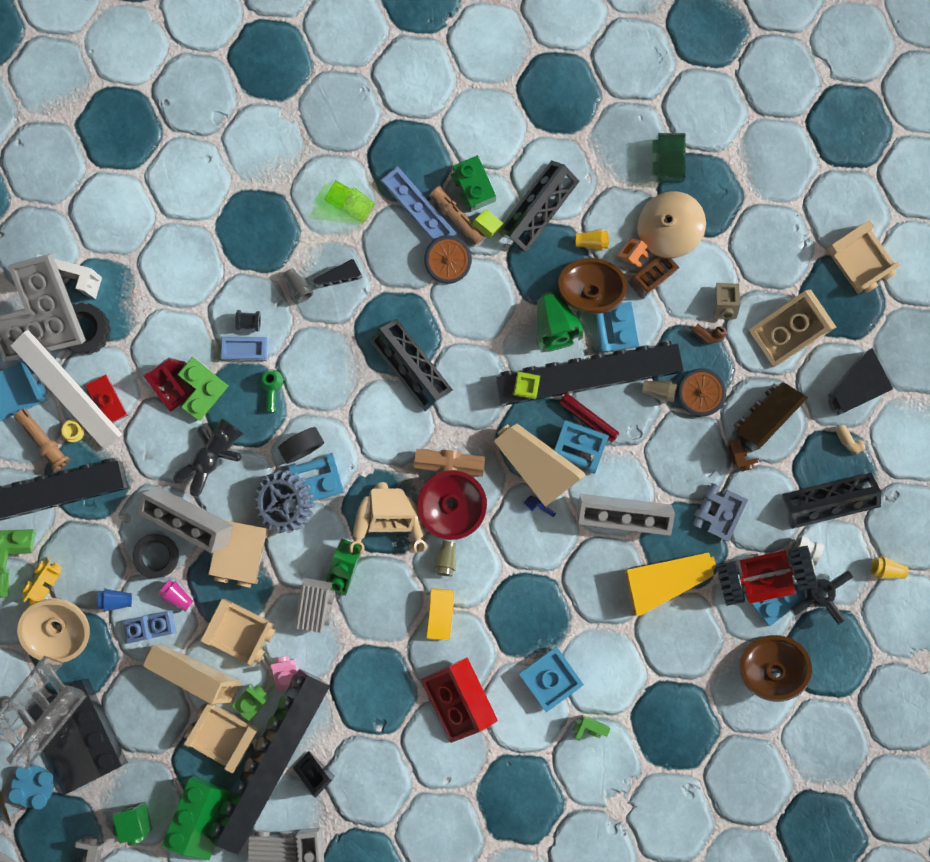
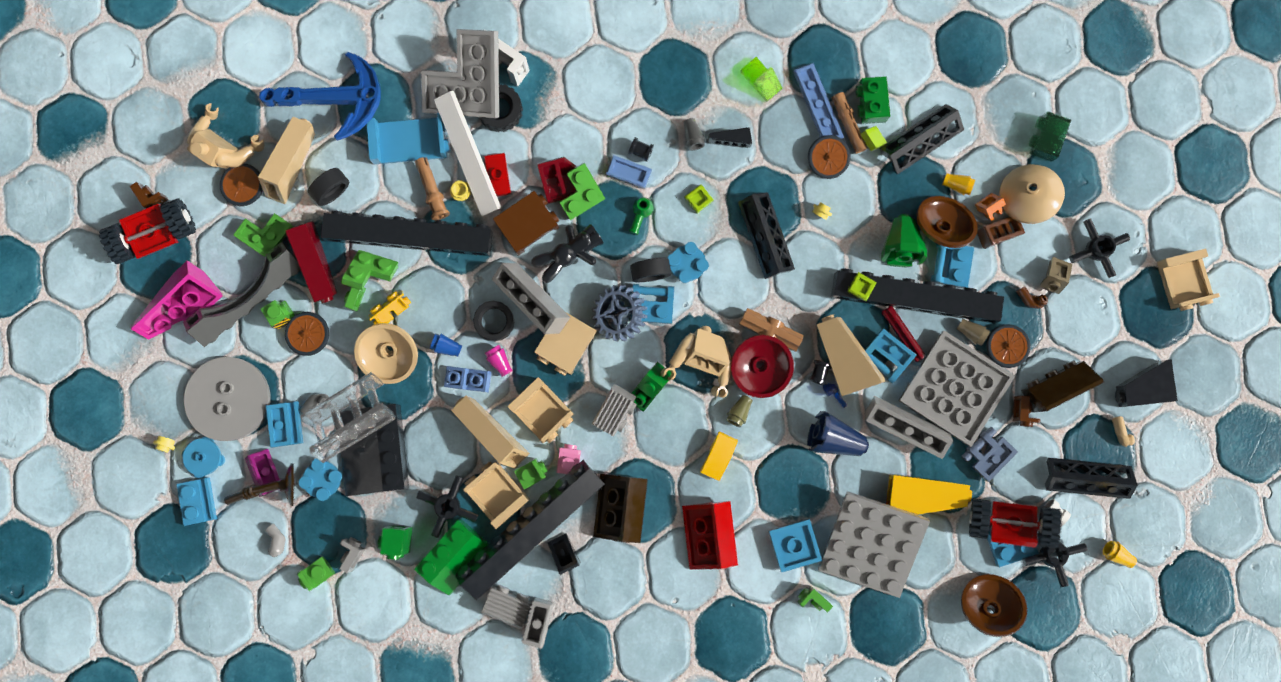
camera: 15 degrees right, 0 degrees up
tan slope [749,290,837,367] -> none
none -> black bar [416,475,478,538]
none -> reddish brown panel [493,191,560,256]
none -> dark brown slope [593,473,648,543]
none -> dark azure piece [668,242,709,283]
none -> lime tile [685,184,714,214]
none -> dark blue cone [807,411,869,456]
none -> black bush [808,360,832,386]
none -> light yellow plate [812,202,832,220]
none -> light grey plate [818,491,930,598]
none -> light grey plate [898,331,1015,447]
none -> black bar [1069,218,1130,278]

